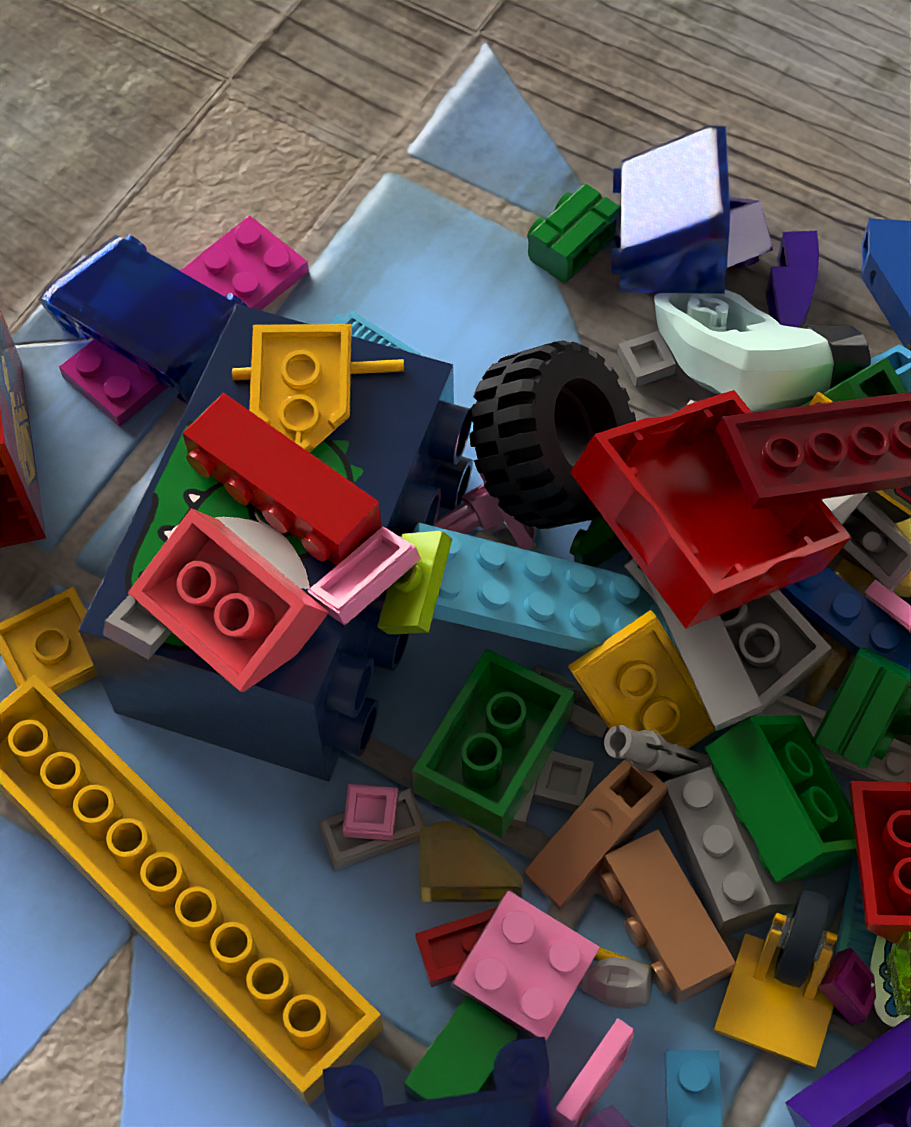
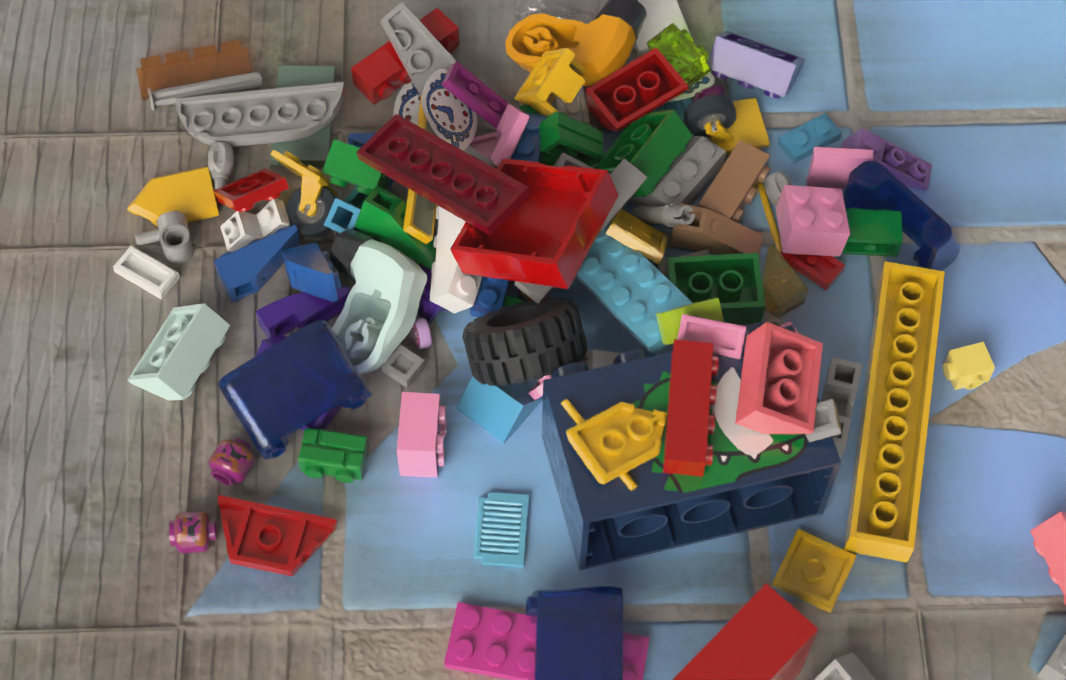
camera: 125 degrees left, 0 degrees up
none -> light aqua slope [127,303,230,401]
none -> magenta head [169,511,217,554]
none -> magenta head [208,437,255,486]
none -> red wing [217,495,338,577]
none -> blue slope [282,242,341,302]
none -> bright pink brick [397,392,447,477]
none -> lavender tile [412,318,432,350]
none -> light grey arch [821,357,863,459]
none -> light yellow brick [943,341,995,390]

